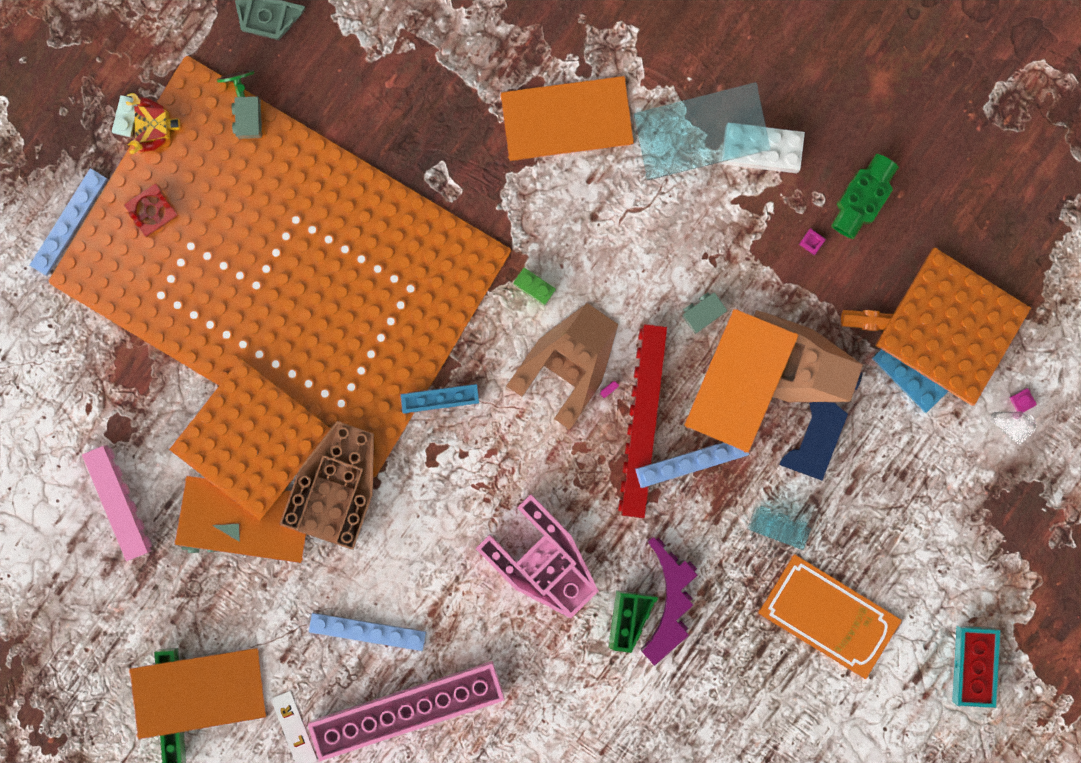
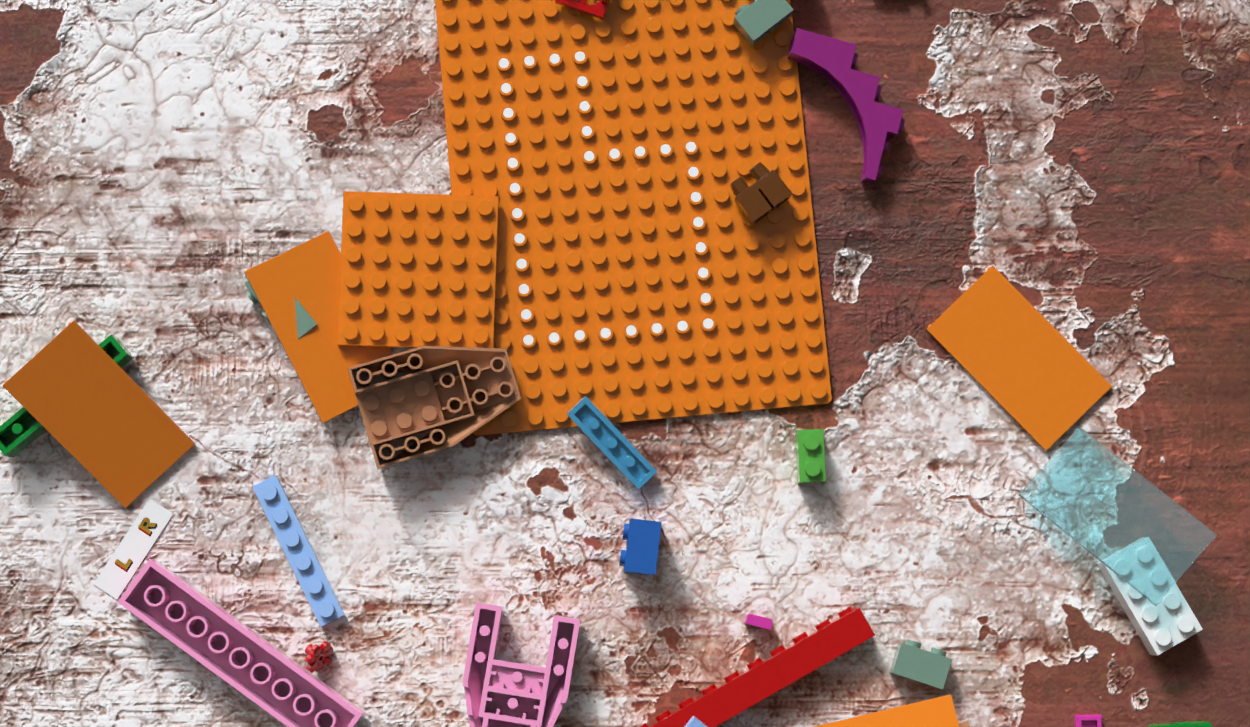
camera: 55 degrees right, 5 degrees down
bright pink brick [82,445,152,561] -> none
nougat wedge [506,303,619,430] -> none
none -> red plant [305,641,333,673]
none -> blue brick [619,518,662,576]
none -> reddish brown hips [730,162,793,226]
none -> magenta arch [787,28,905,185]

